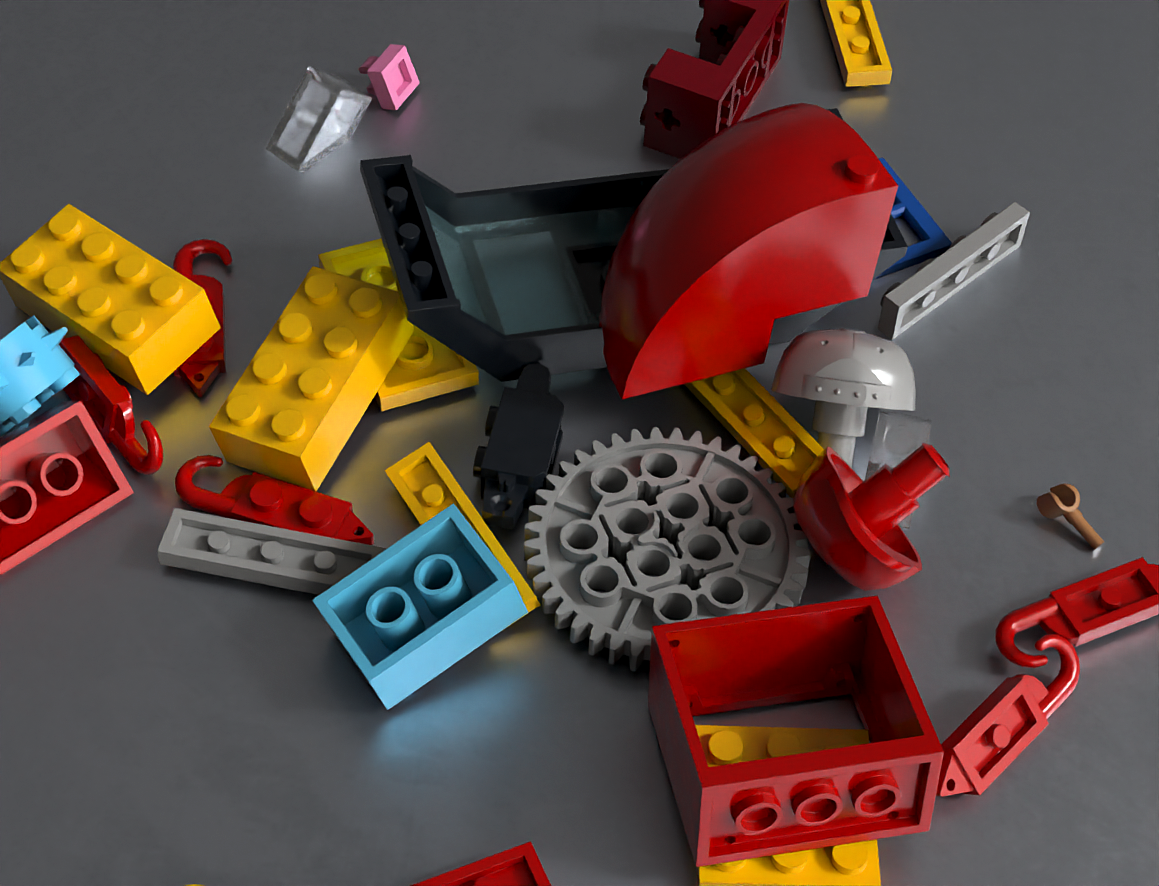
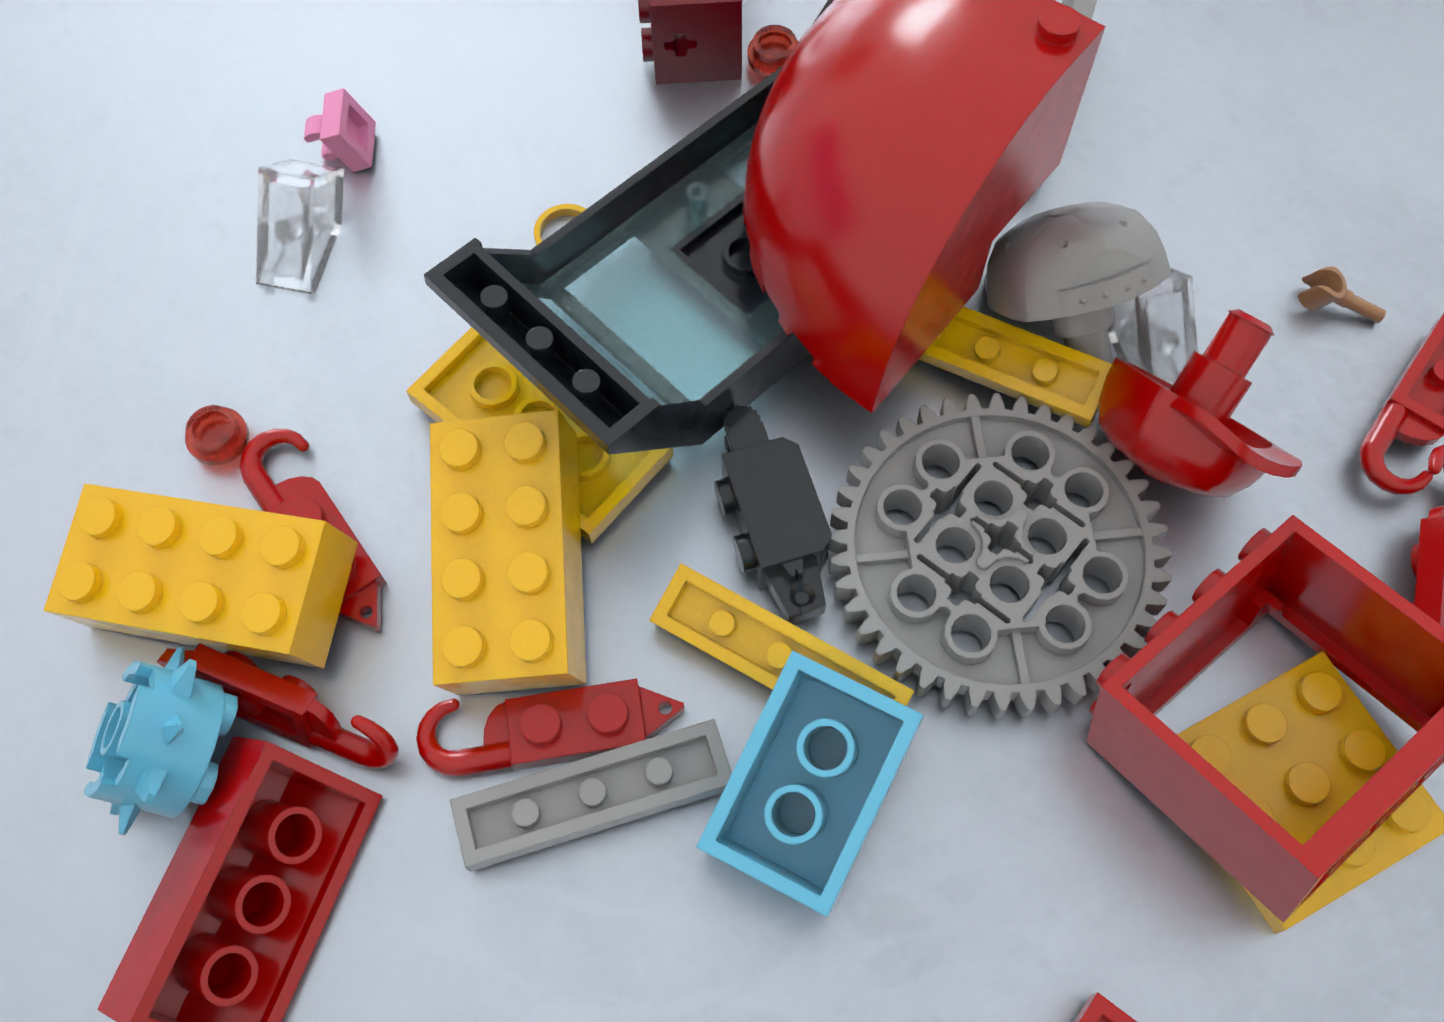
camera: 25 degrees left, 15 degrees up
none -> clear red plate [185,405,250,466]

